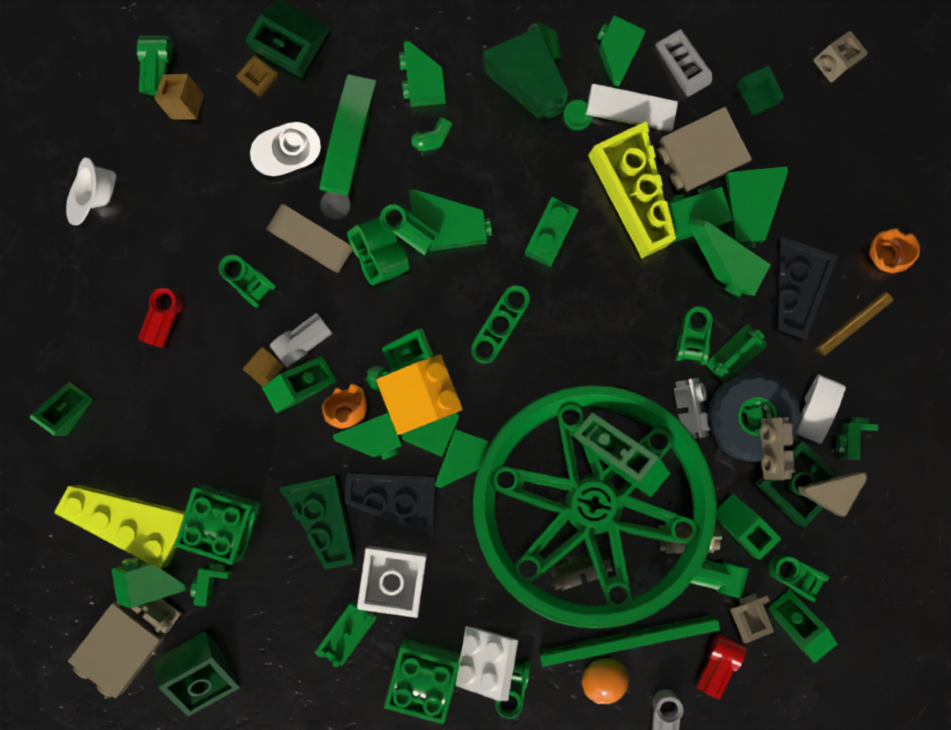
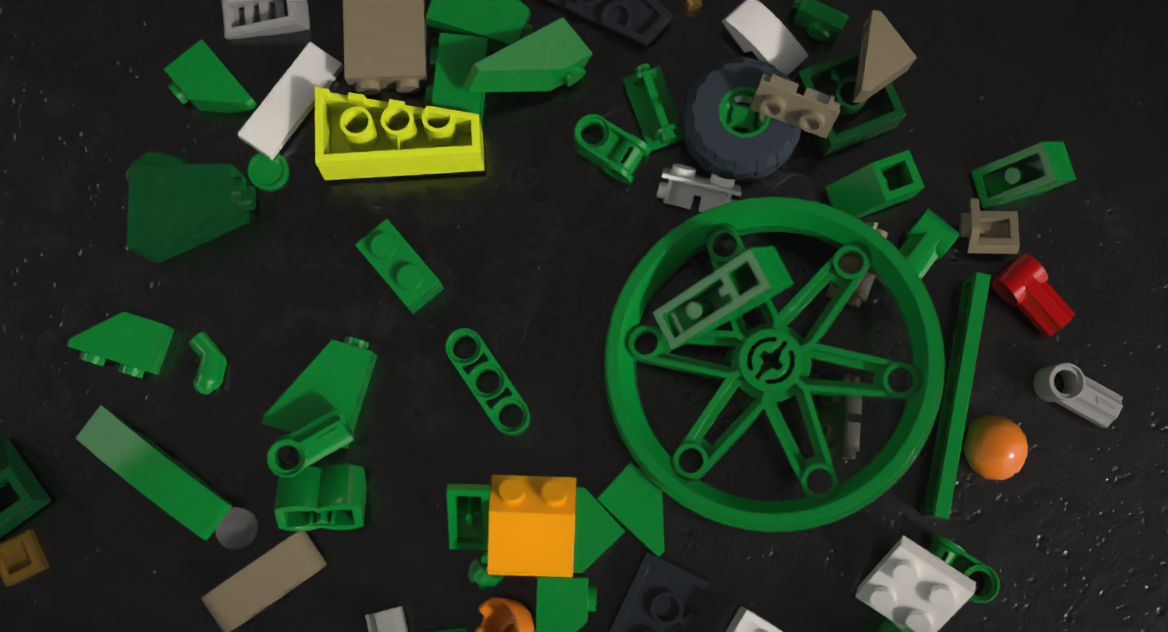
camera: 75 degrees left, 5 degrees down
white piece [250,122,321,176] -> none
green piece [768,554,830,603] -> none

